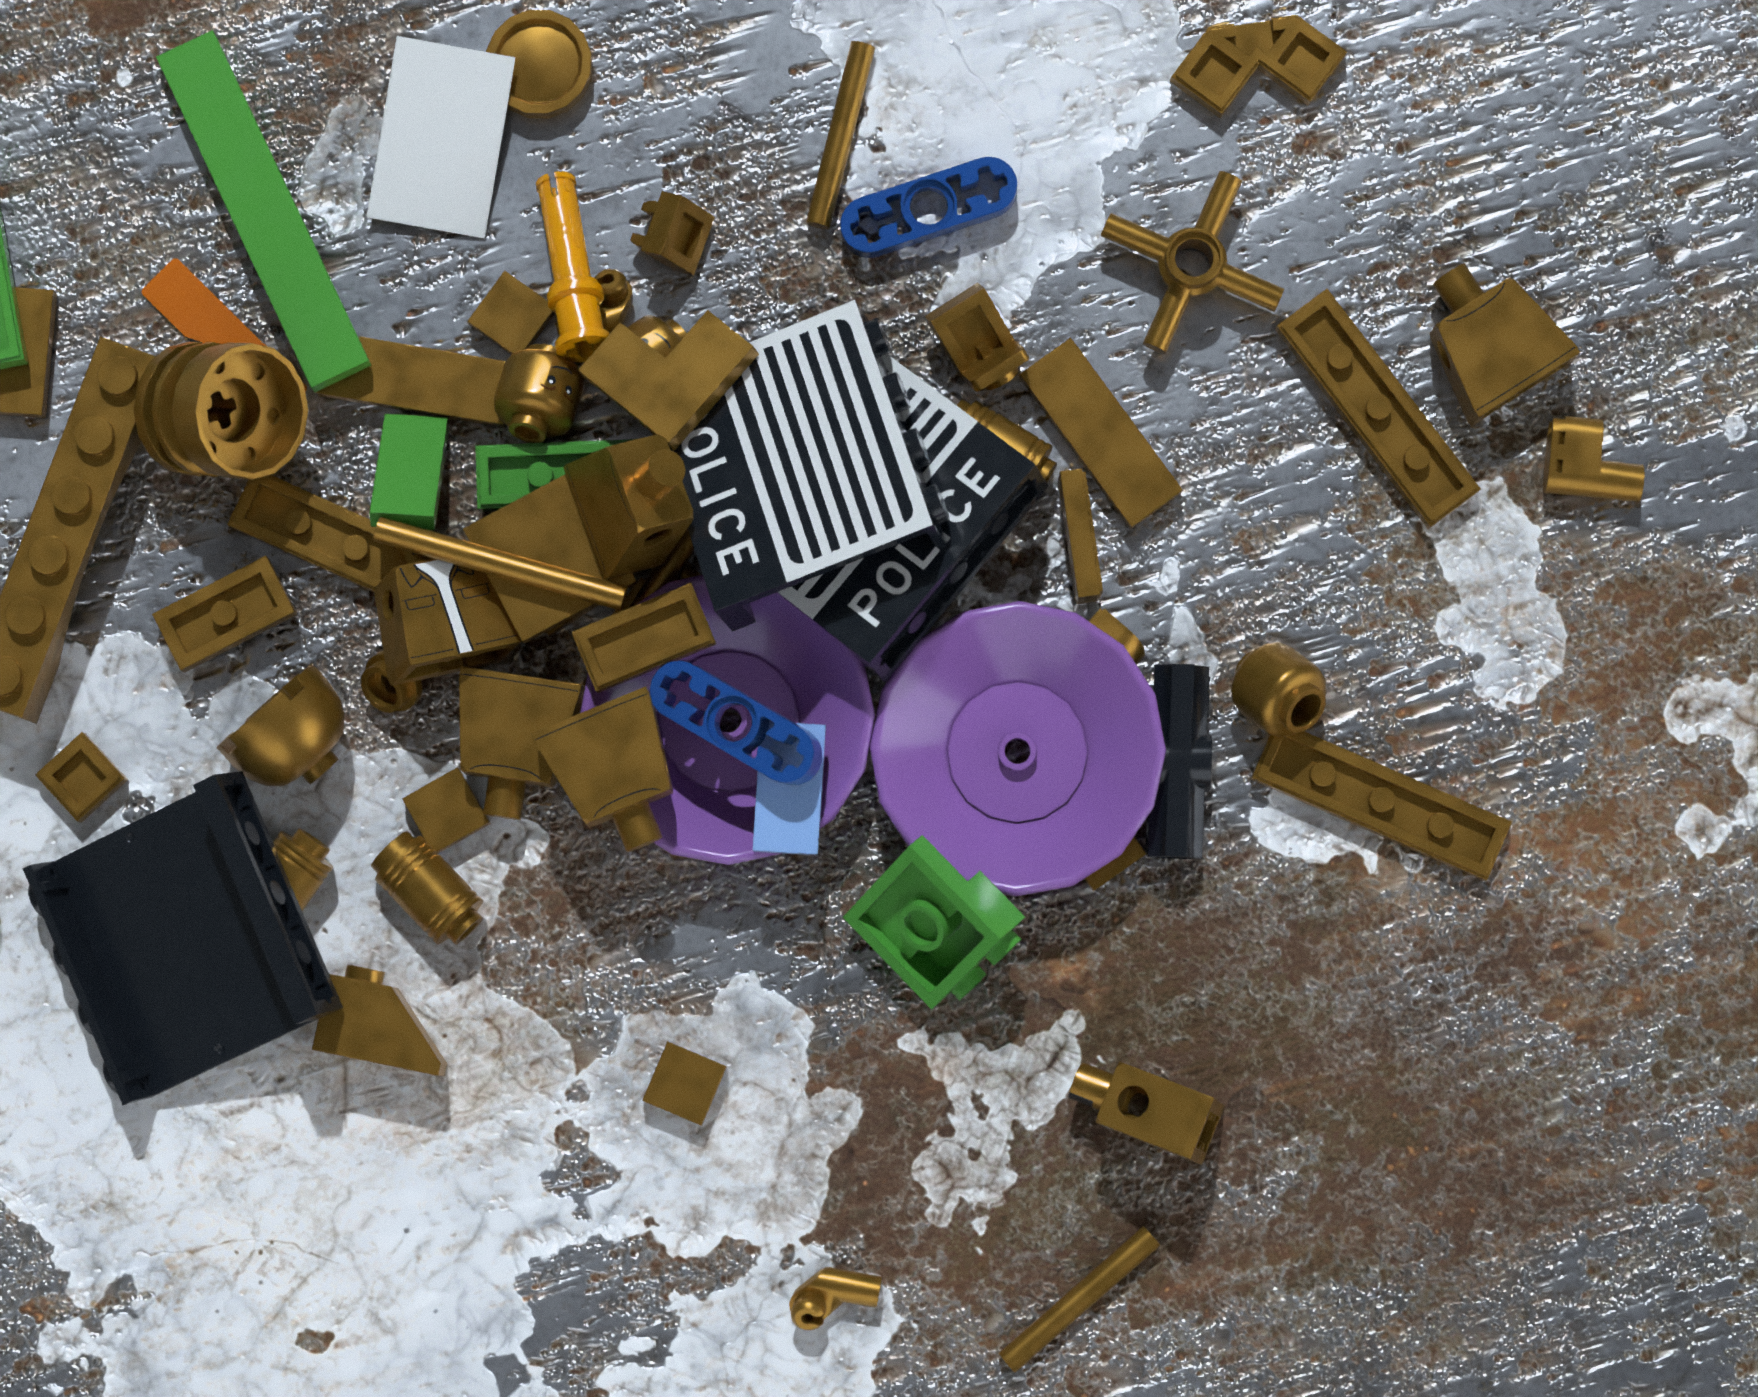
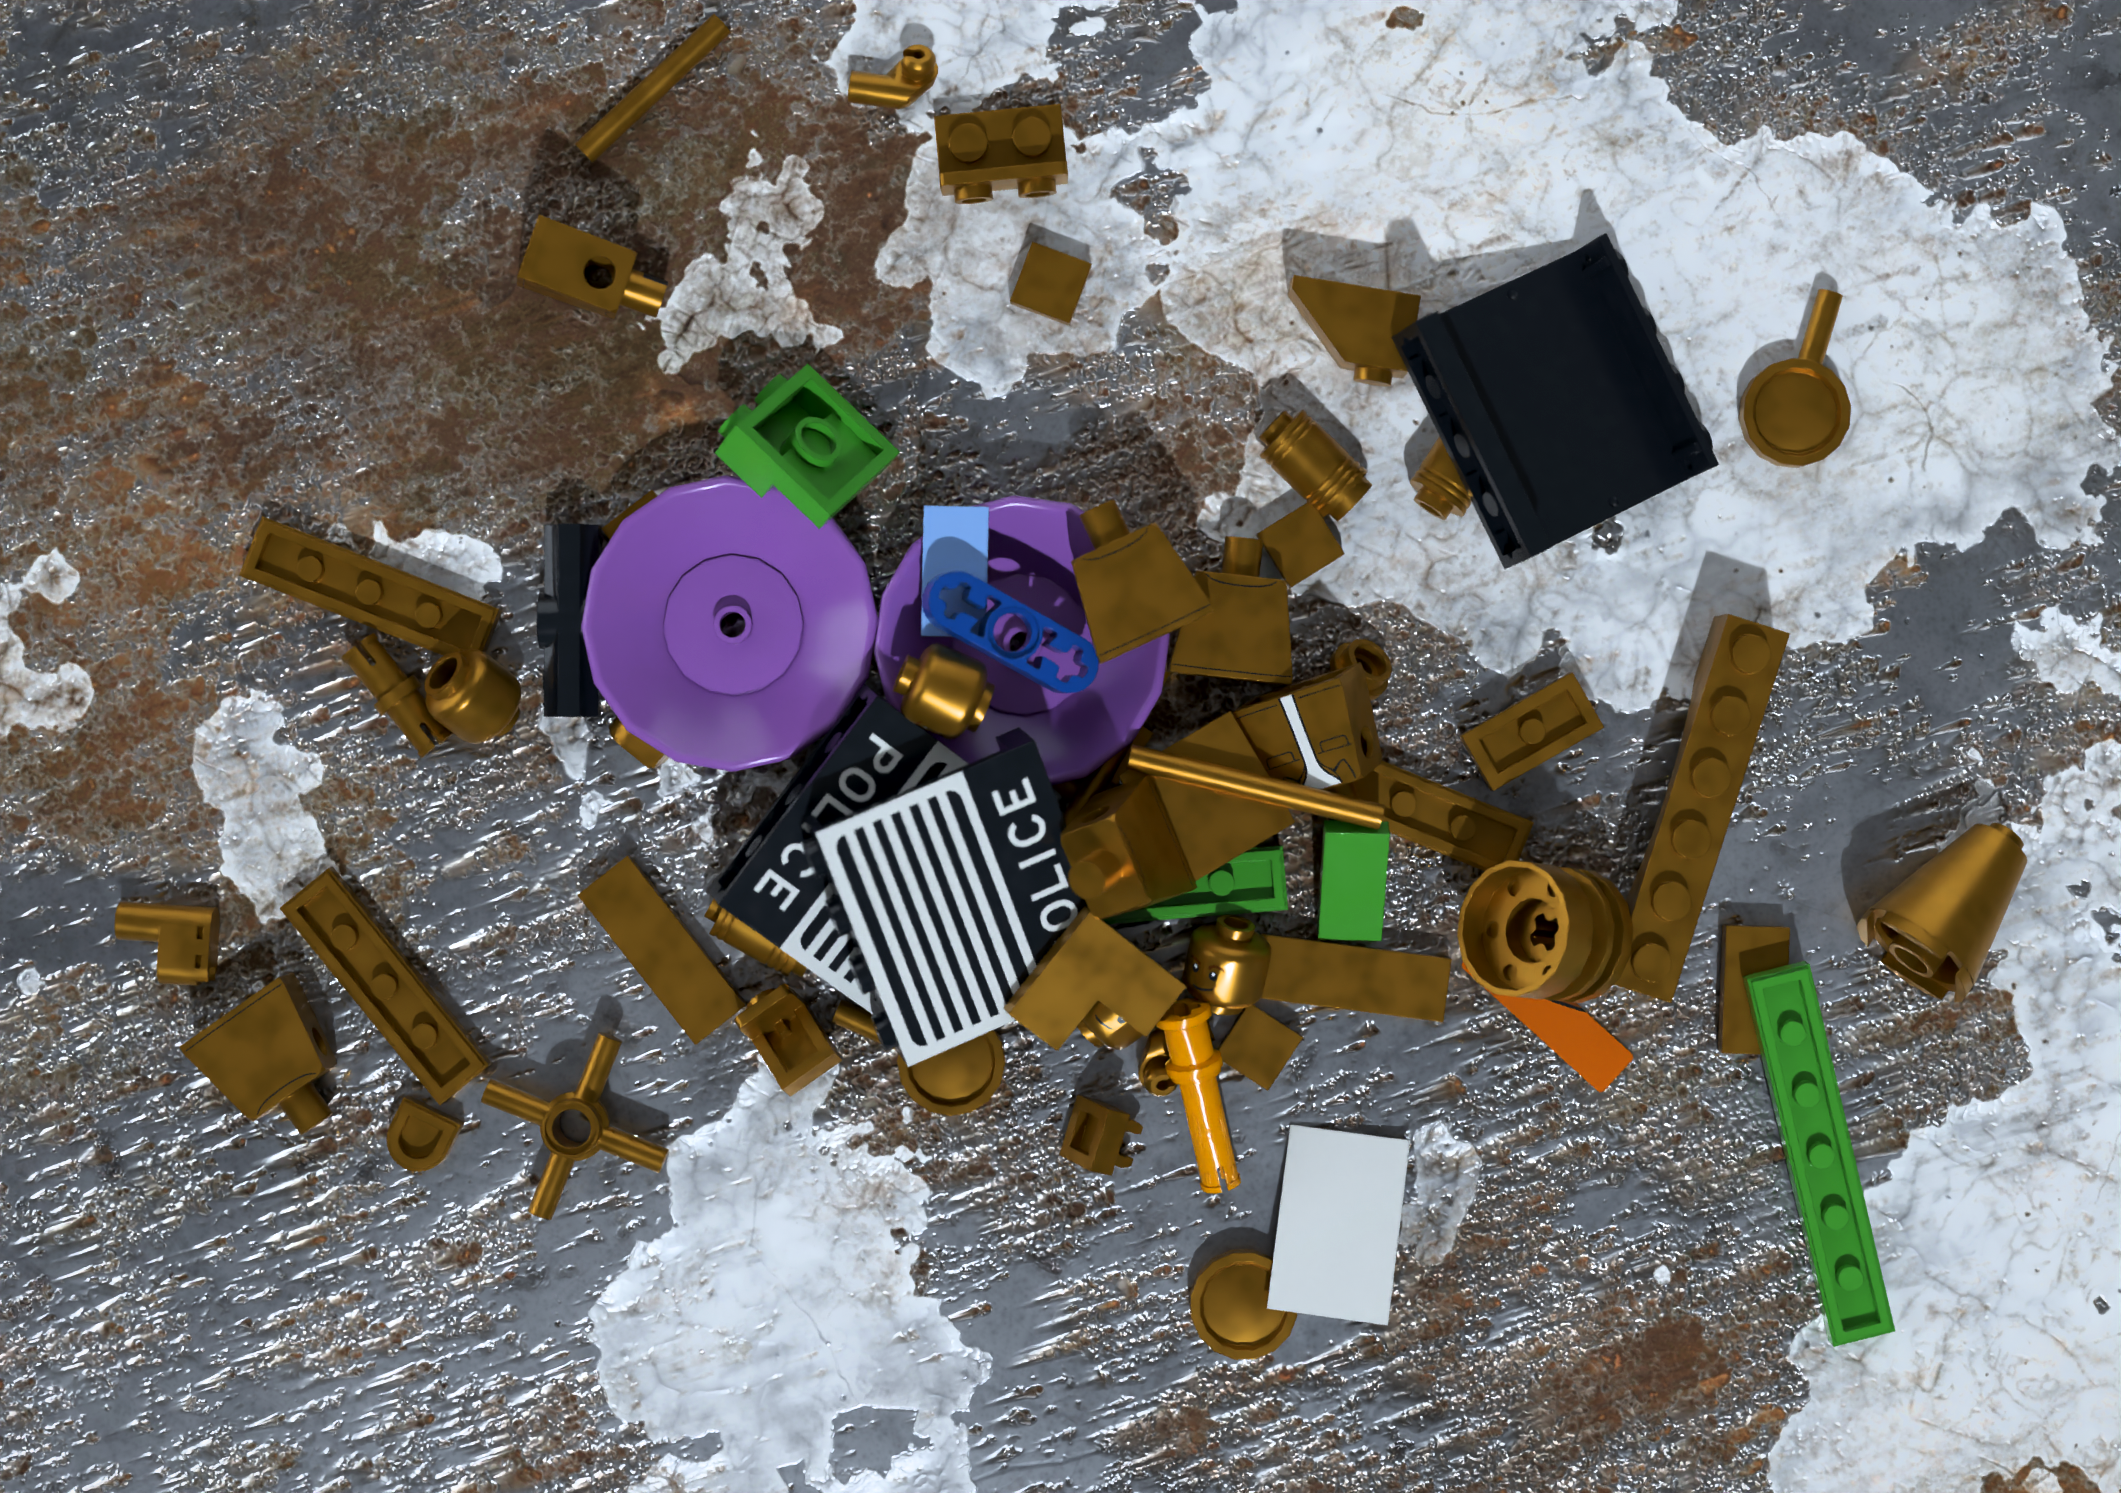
camera: 175 degrees right, 5 degrees up
pearl gold tile [35,732,128,823] -> none
bright green tile [156,30,372,393] -> none
pearl gold cylinder [216,663,345,786] -> none
pearl gold tile [572,583,716,693] -> none
pearl gold bar [806,41,875,230] -> none
blue beam [840,157,1017,258] -> none
pearl gold tile [1058,468,1103,604] -> none
pearl gold tile [1170,15,1347,118] -> none
none -> pearl gold pin [341,633,454,758]
none -> pearl gold tile [387,1095,464,1171]
none -> pearl gold piece [831,999,1006,1116]
none -> pearl gold head [893,643,995,740]
none -> pearl gold bracket [934,104,1068,204]

